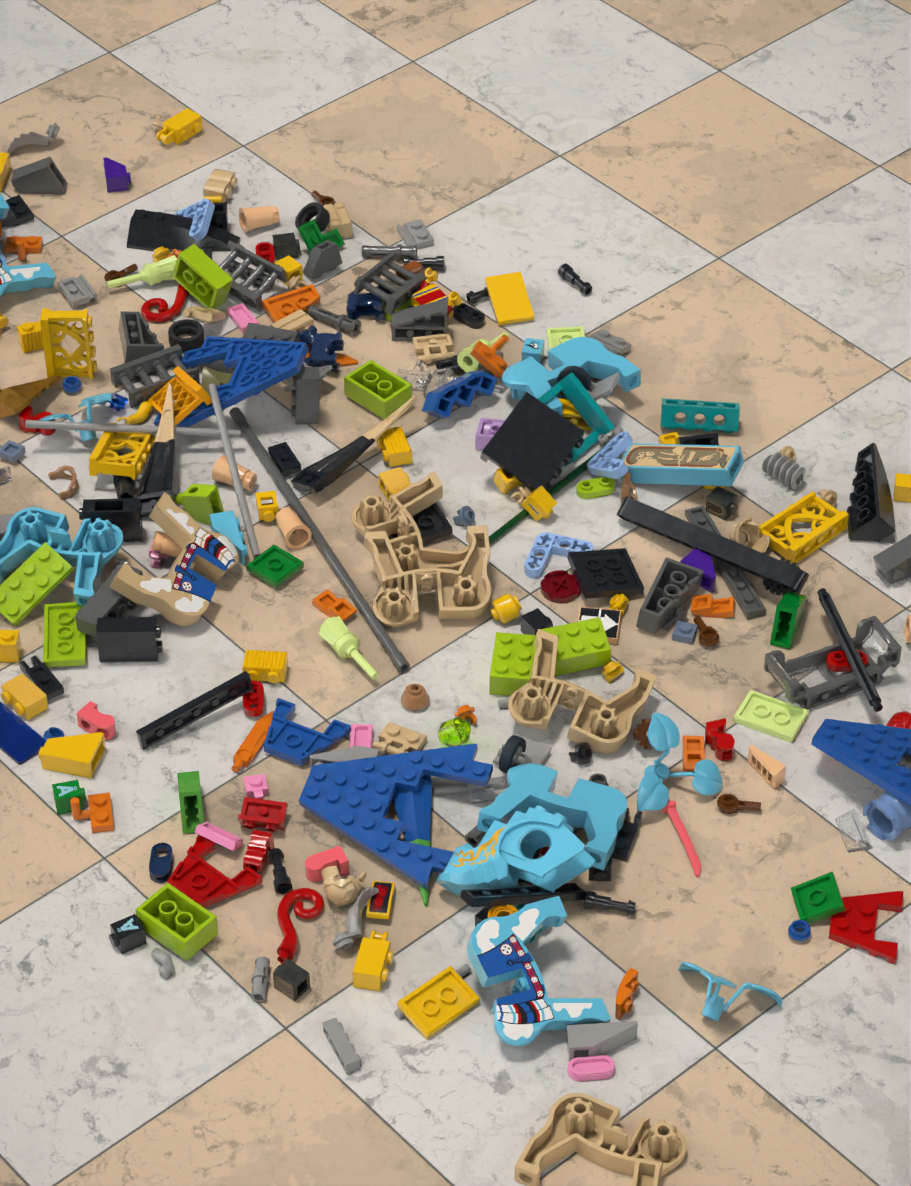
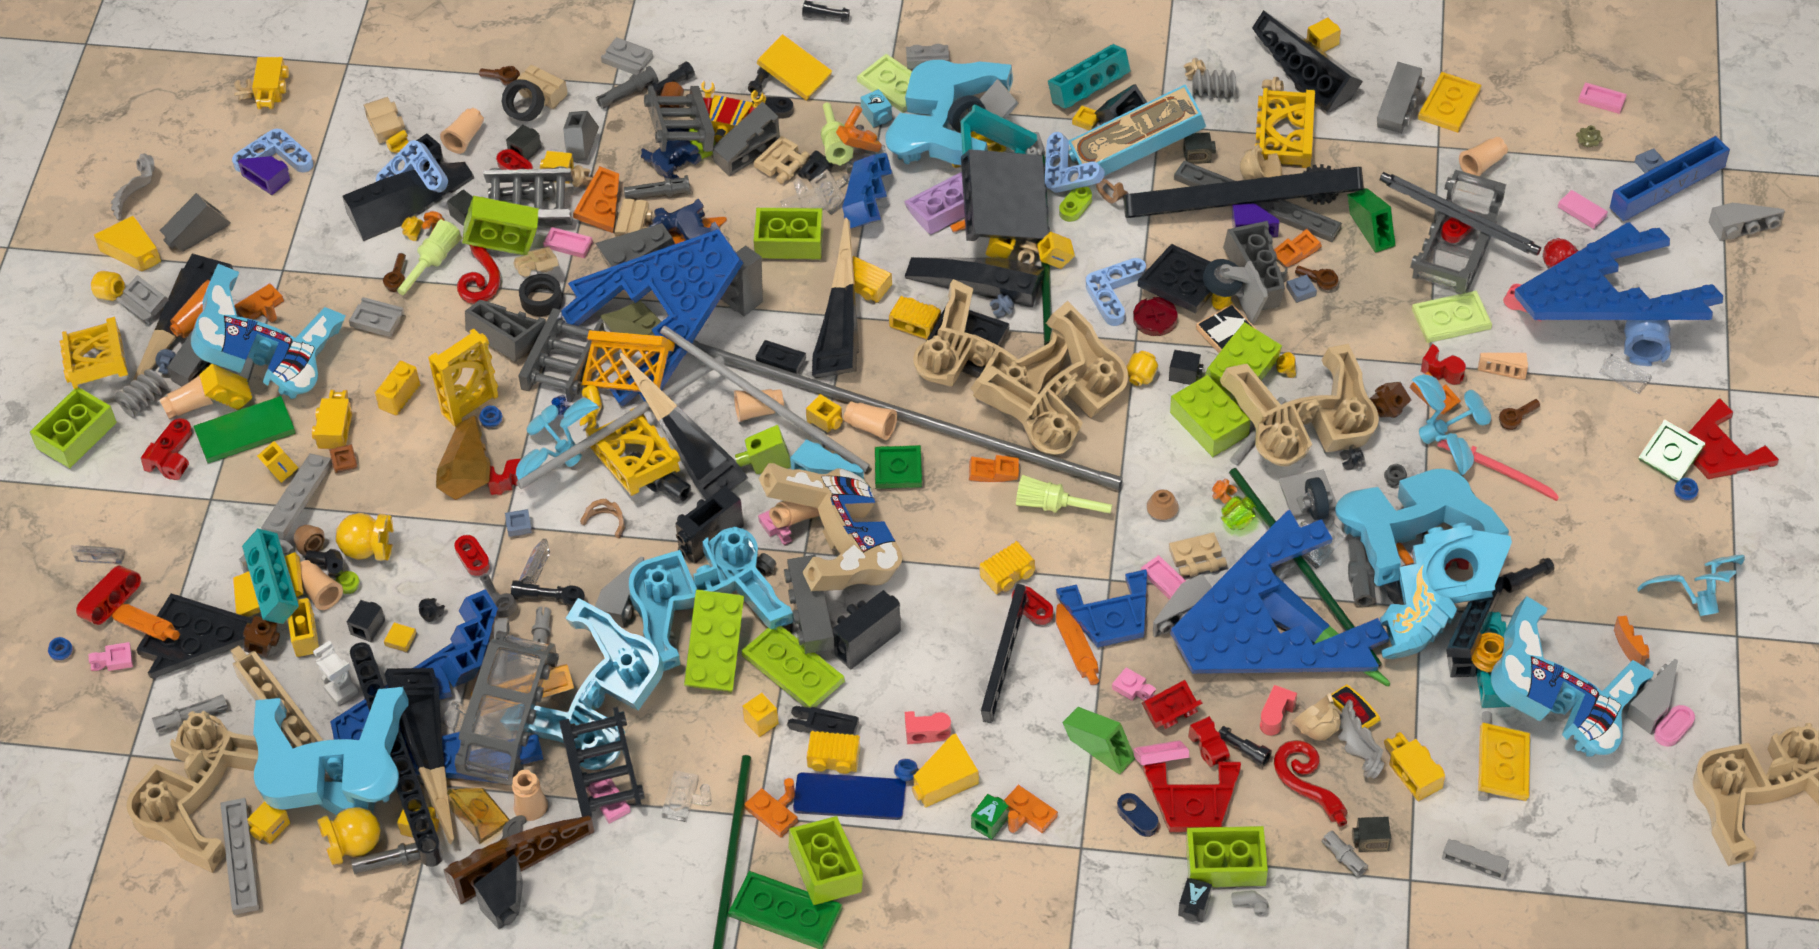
camera: 40 degrees left, 10 degrees up
green plate [297,219,345,253] -> none
none -> light blue beam [232,128,313,173]
none -> black wedge [905,257,1045,307]
none -> plate [1203,259,1268,324]
none -> dark green piece [1229,468,1382,668]

